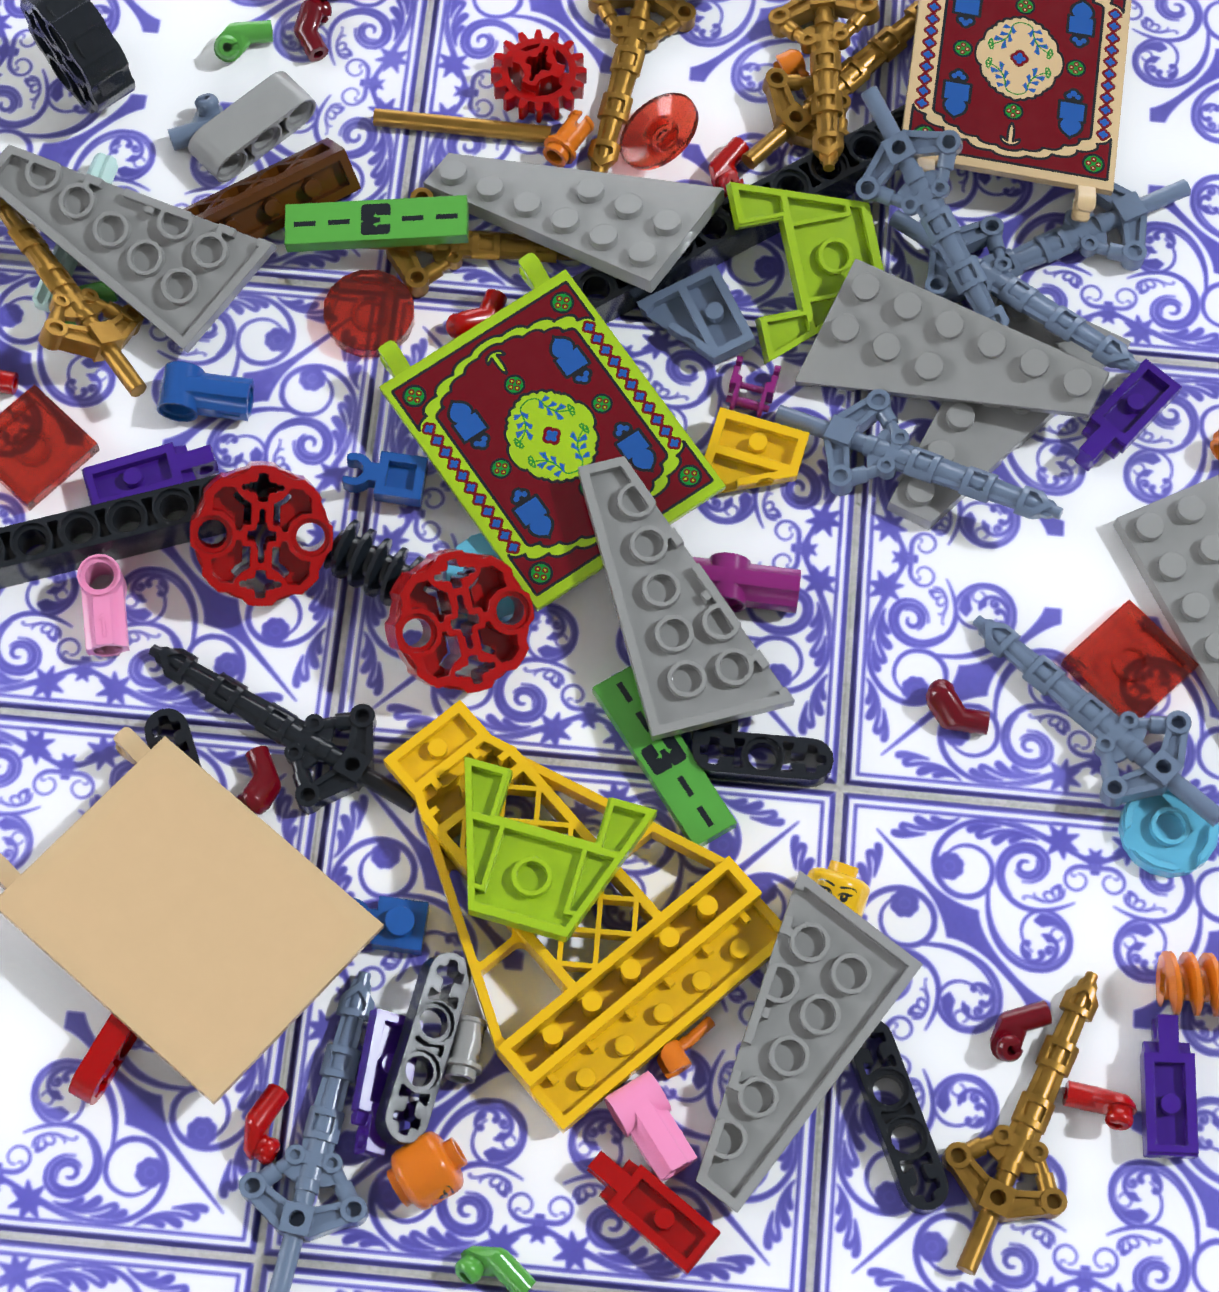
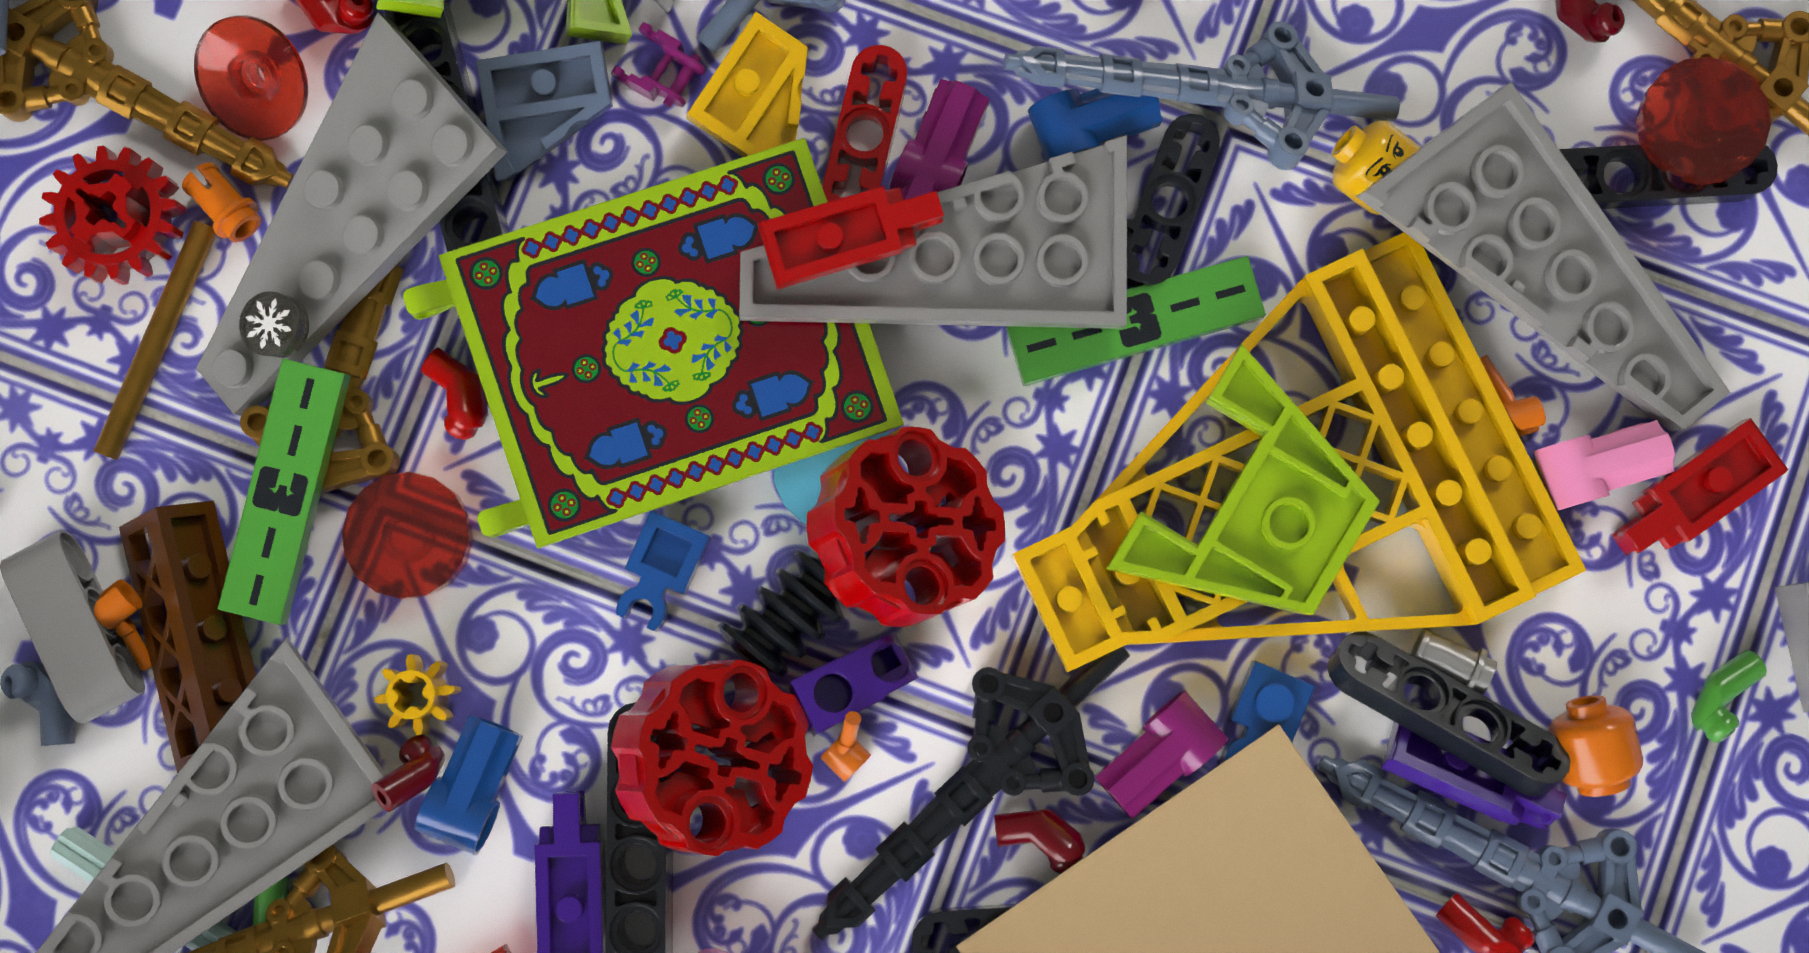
camera: 70 degrees left, 15 degrees up
none -> orange hand [94,579,152,671]
none -> clear smoke tile [239,291,309,358]
none -> dark red arm [372,735,445,812]
none -> yellow gear [374,654,461,735]
none -> red hinge [757,186,945,290]
none -> dark purple leg [787,632,919,737]
none -> orange hand [821,711,871,783]
none -> red beam [822,45,907,202]
none -> sand blue bar [1003,21,1400,170]
none -> blue piece [1027,88,1163,162]
none -> magenta piece [1094,690,1228,819]
none -> clear red tile [1636,57,1771,185]

